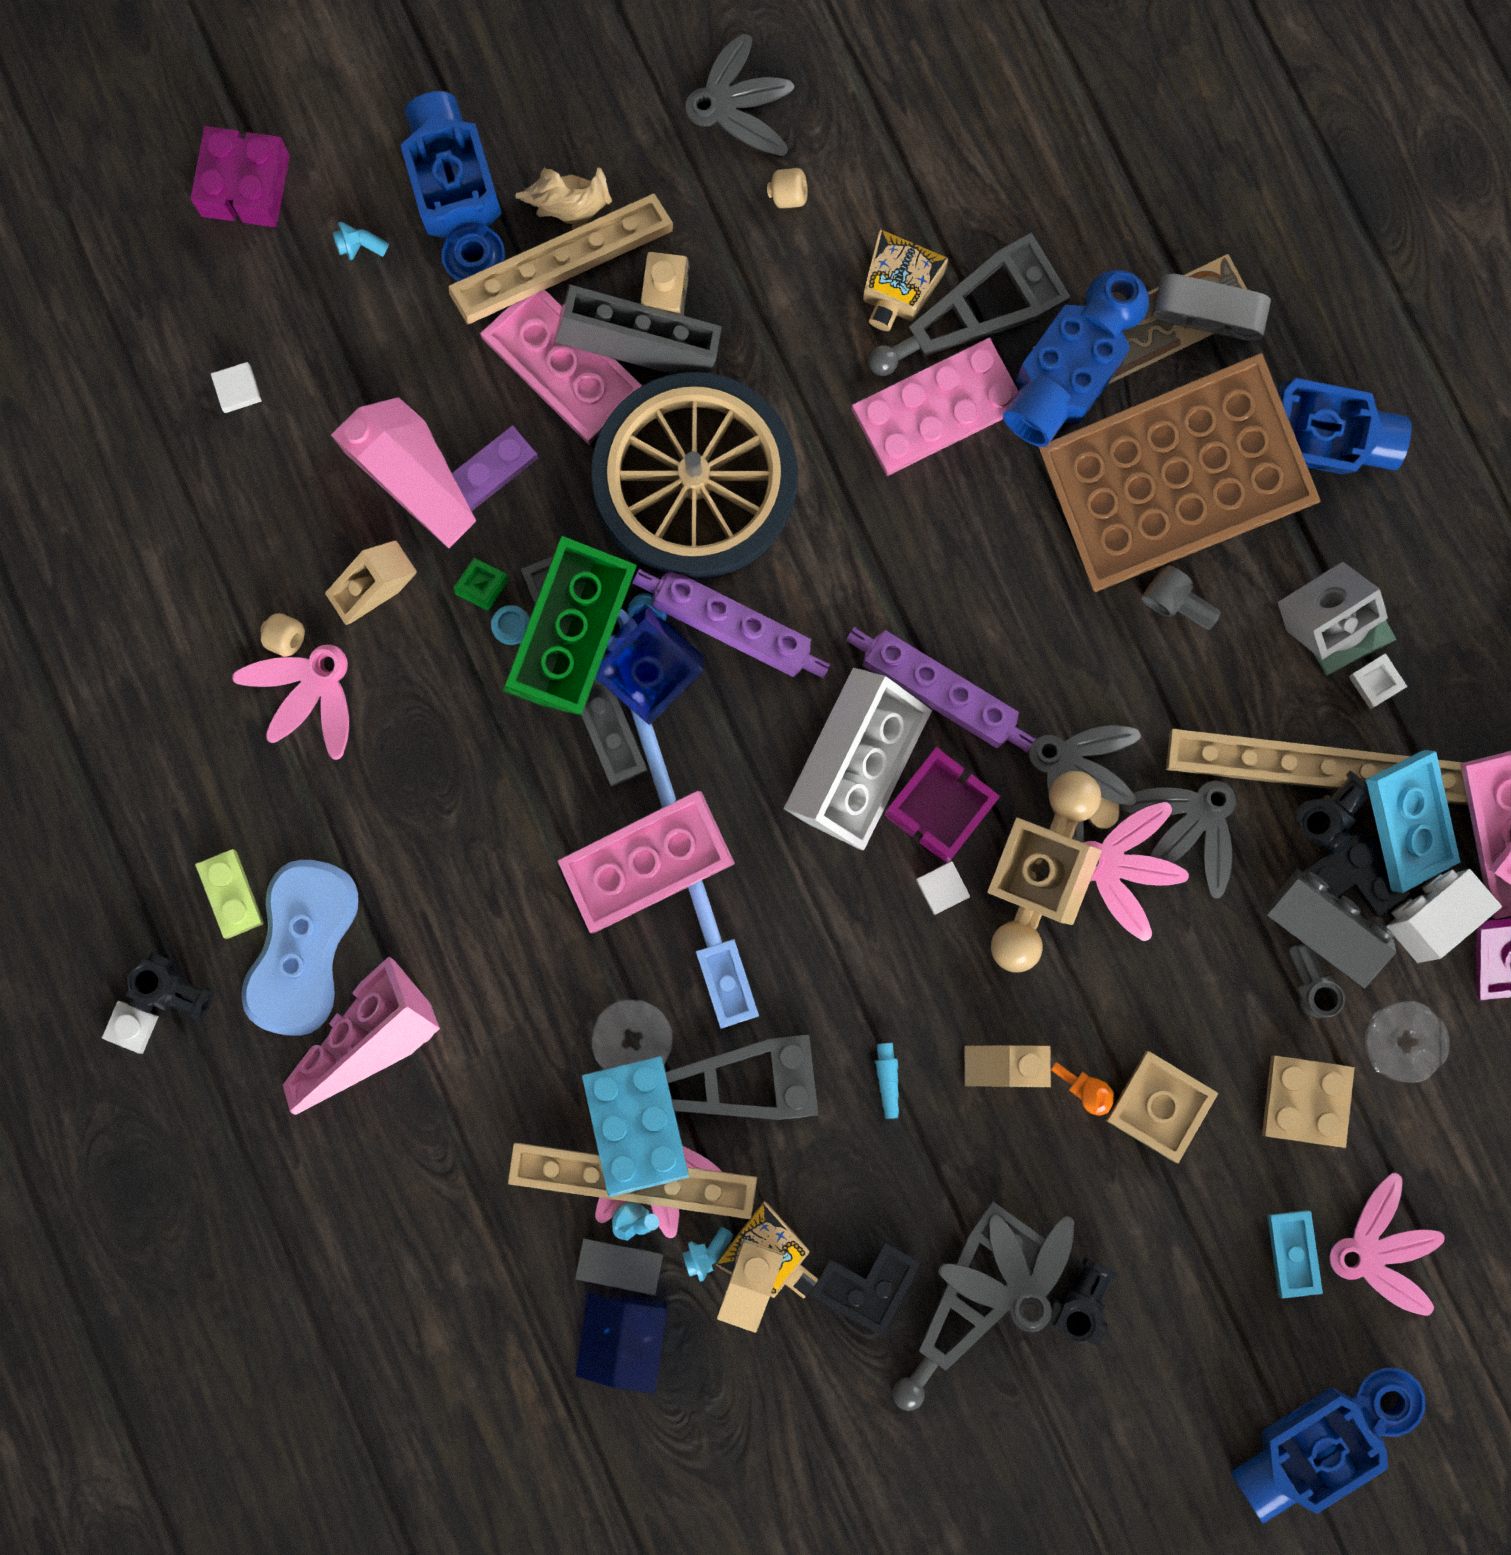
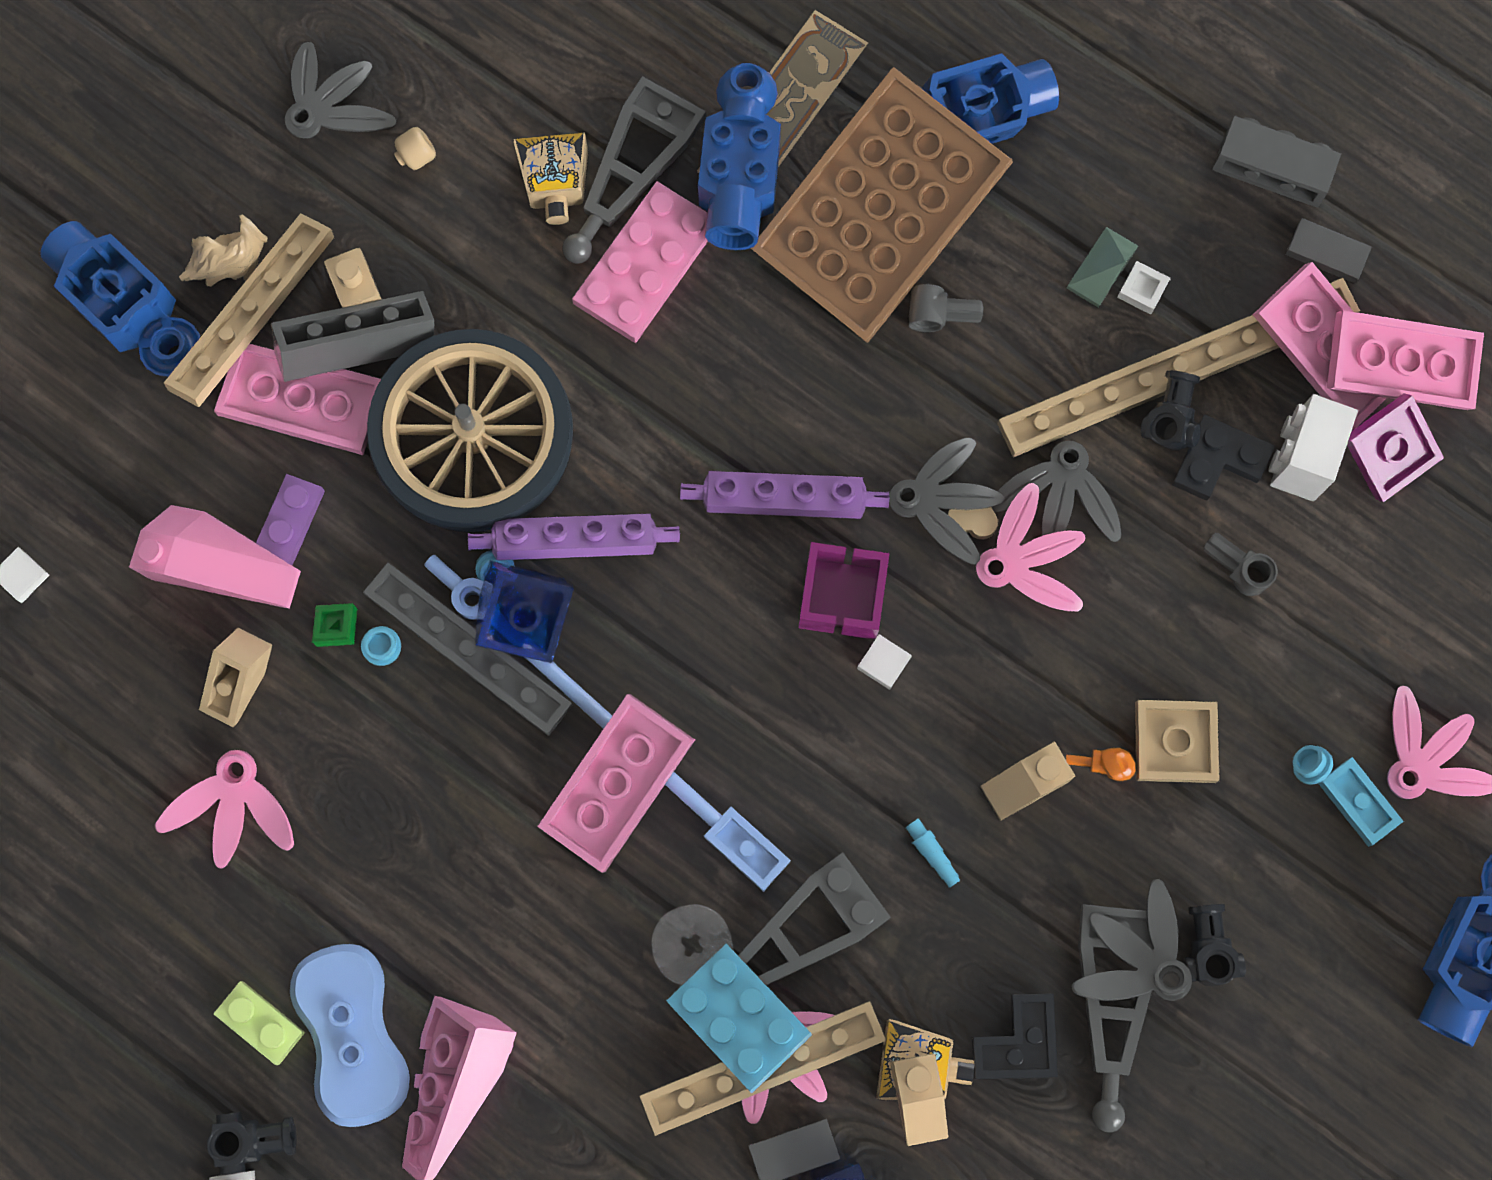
camera: 30 degrees left, 5 degrees down
tan piece [260,613,305,657] -> none
medium azure plate [333,221,390,260] -> none
green slope [503,536,637,715] -> none
medium azure plate [612,1202,659,1241] -> none
medium azure plate [682,1227,734,1282] -> none
white slope [784,668,932,850] -> none
tan brick [987,771,1102,973] -> none
light grey beam [1153,274,1271,341] -> none
tan plate [1262,1056,1355,1148] -> none
dark grey brick [1267,868,1396,988] -> none
light grey brick [1278,562,1388,660] -> none
clear plate [1365,1001,1450,1083] -> none
medium azure plate [1366,750,1460,893] -> none
none -> medium azure plate [1293,745,1333,785]

